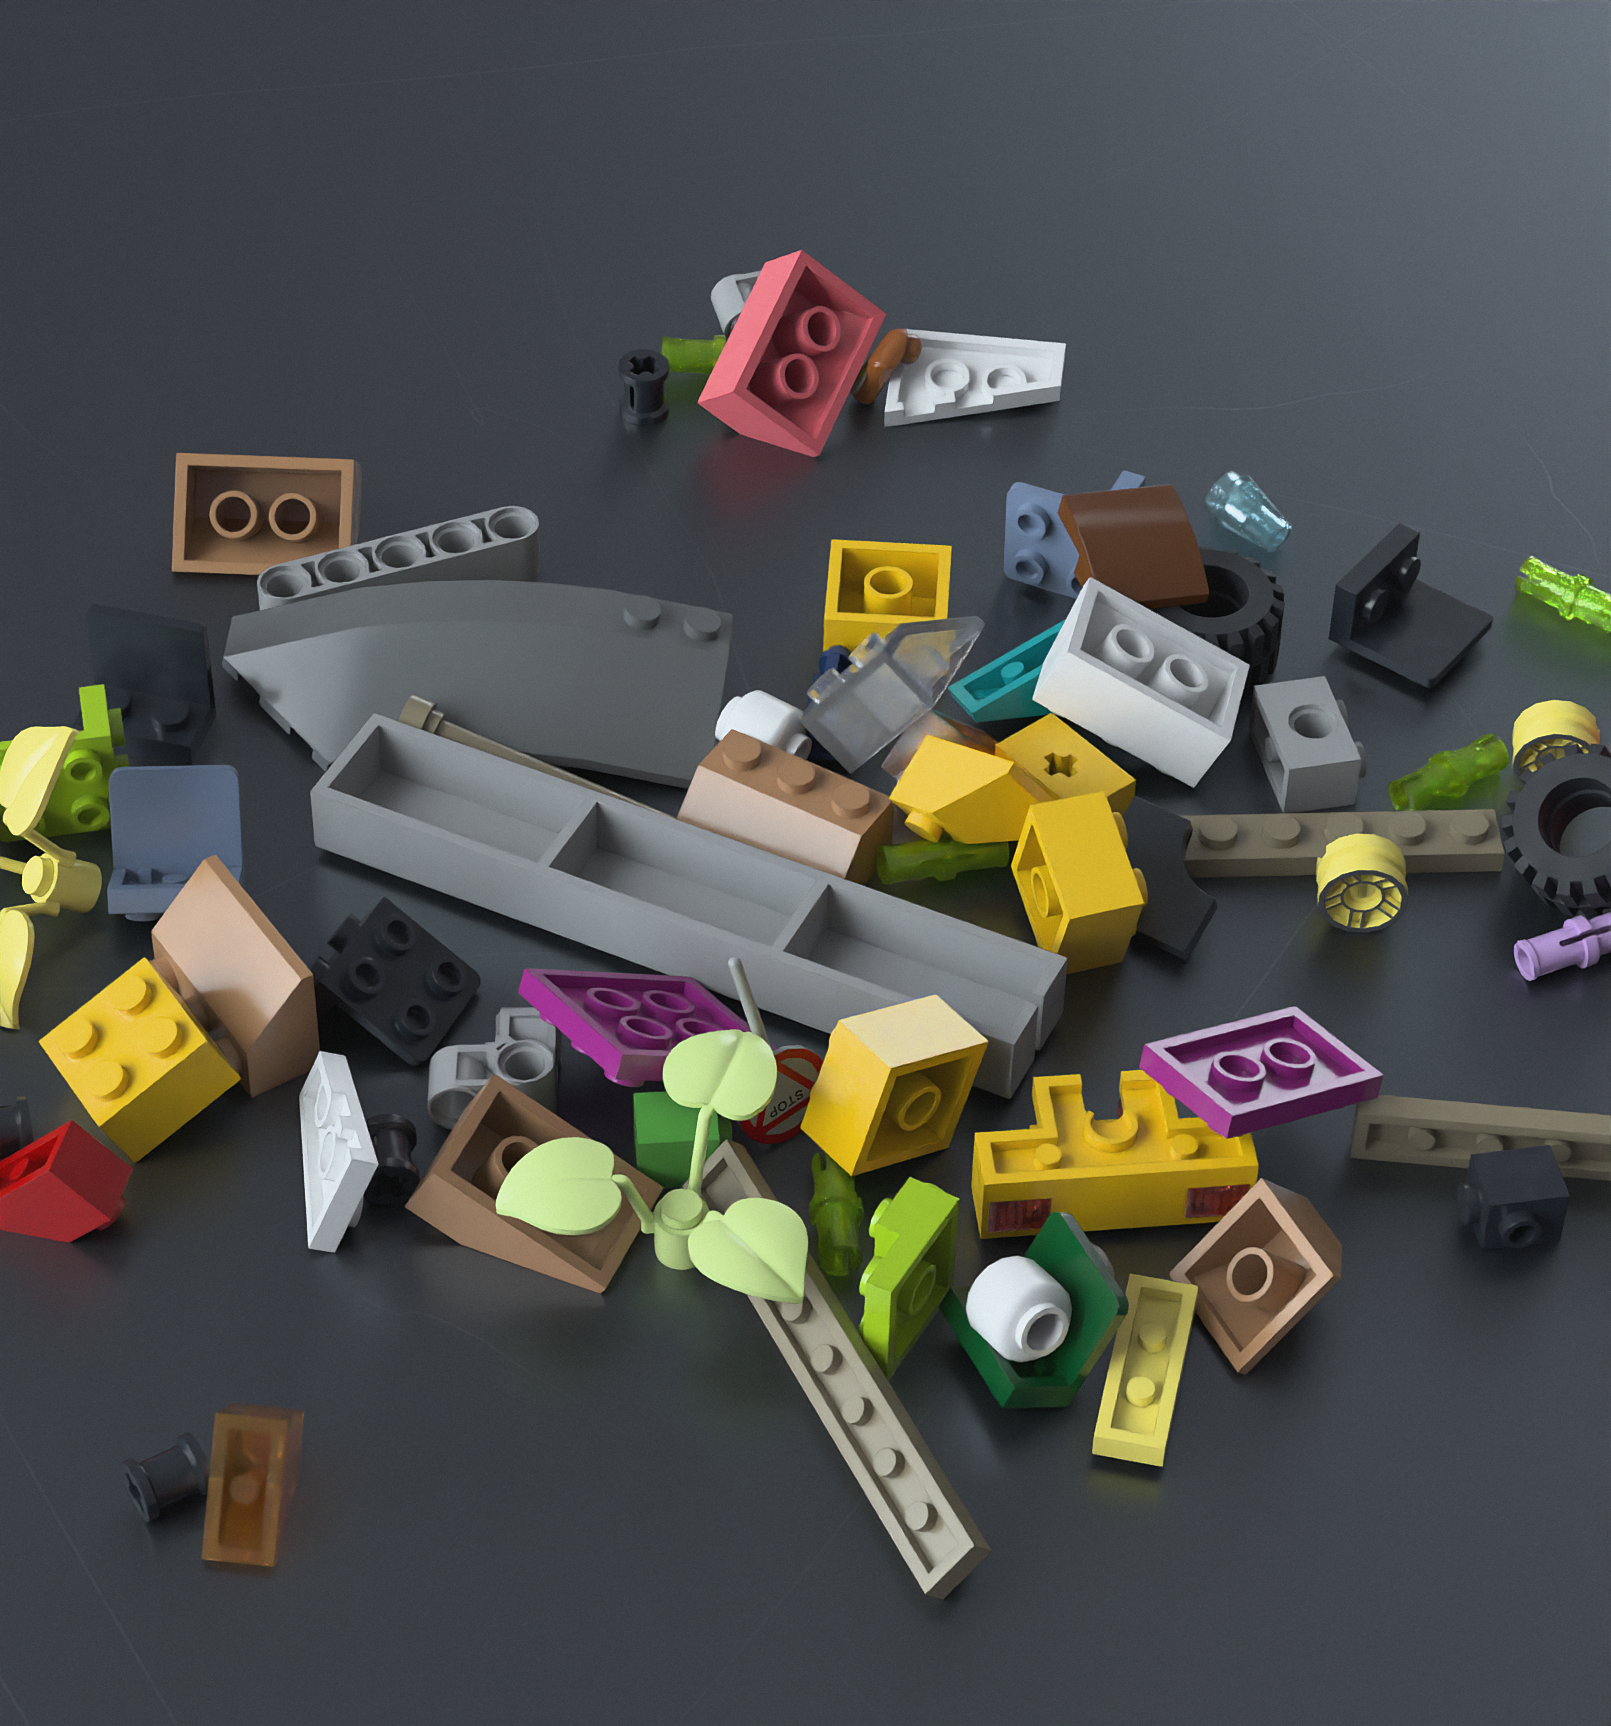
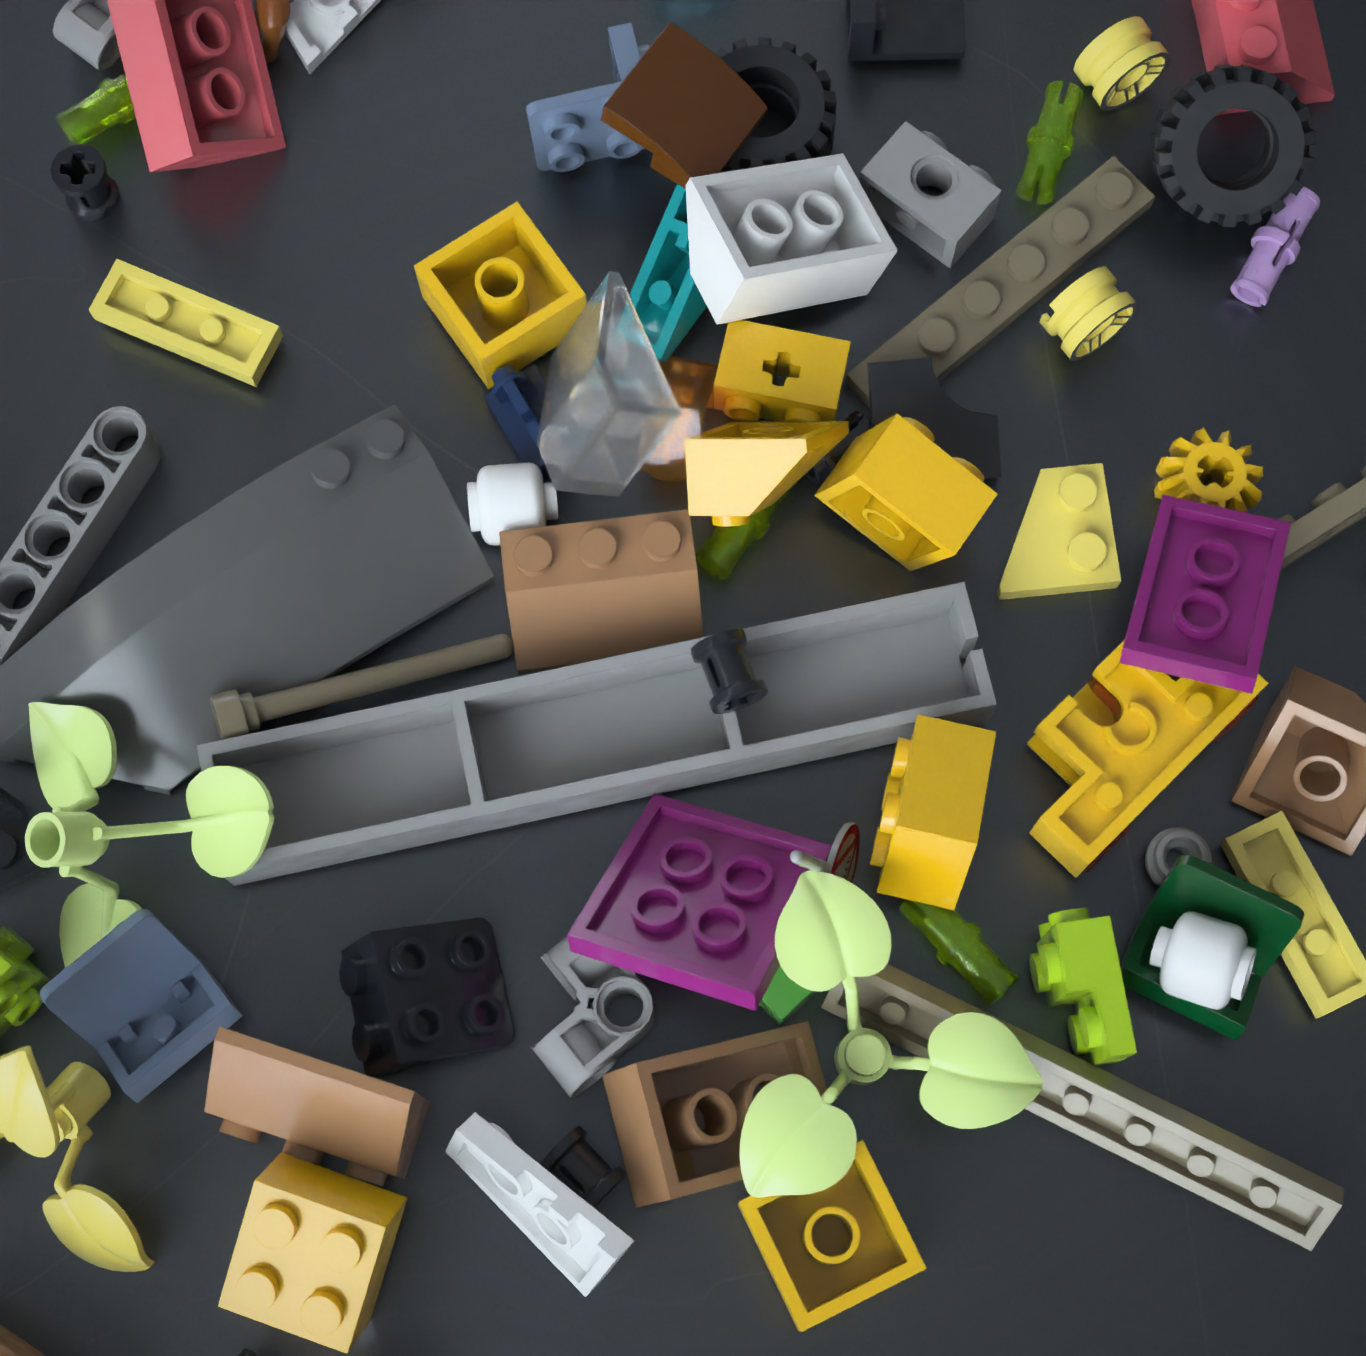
camera: 35 degrees left, 30 degrees up
none -> yellowish green plant [25,702,274,967]
none -> light yellow plate [89,259,283,387]
none -> black bush [690,629,768,714]
none -> yellow brick [738,1140,927,1332]
none -> light yellow wing [997,463,1121,600]
none -> yellow gear [1154,427,1263,513]

